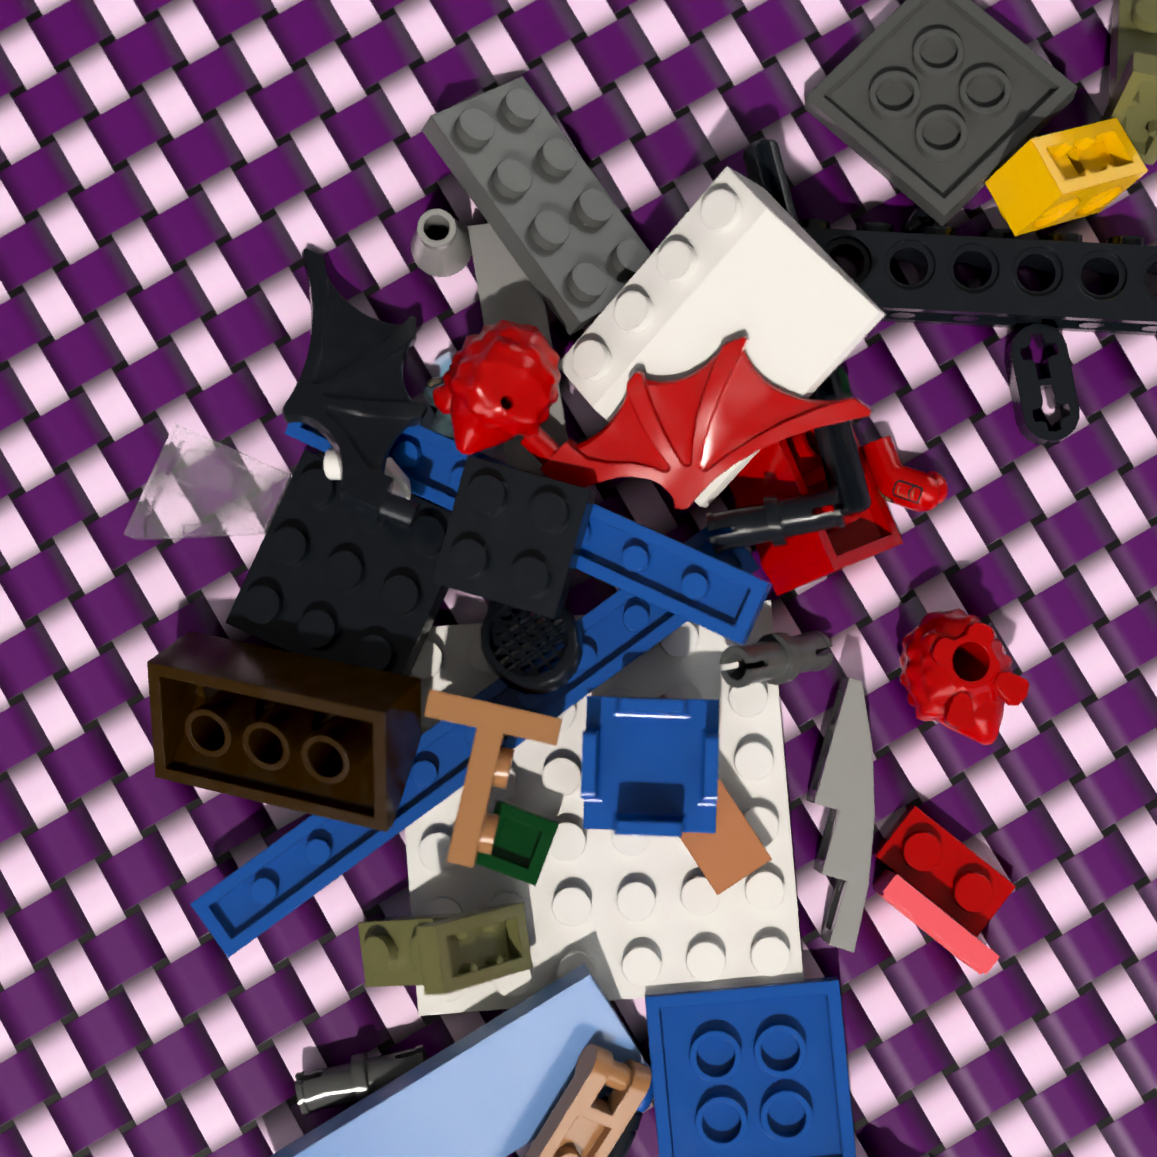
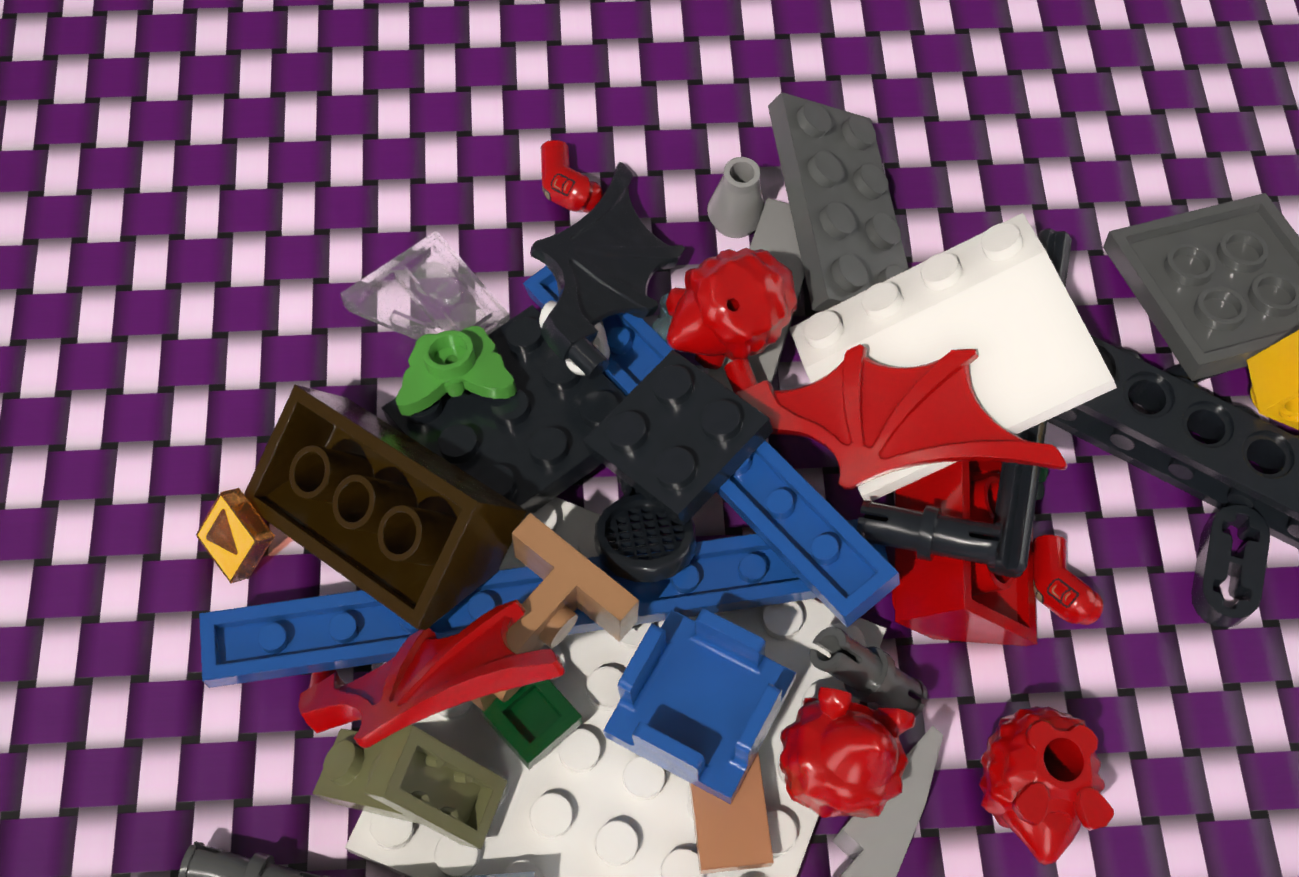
camera: 25 degrees right, 20 degrees down
none -> clear orange tile [196,488,275,584]
none -> red animal [298,600,565,748]
none -> bright green animal [395,326,517,416]
none -> red arm [540,140,603,213]
none -> red animal [779,687,916,818]

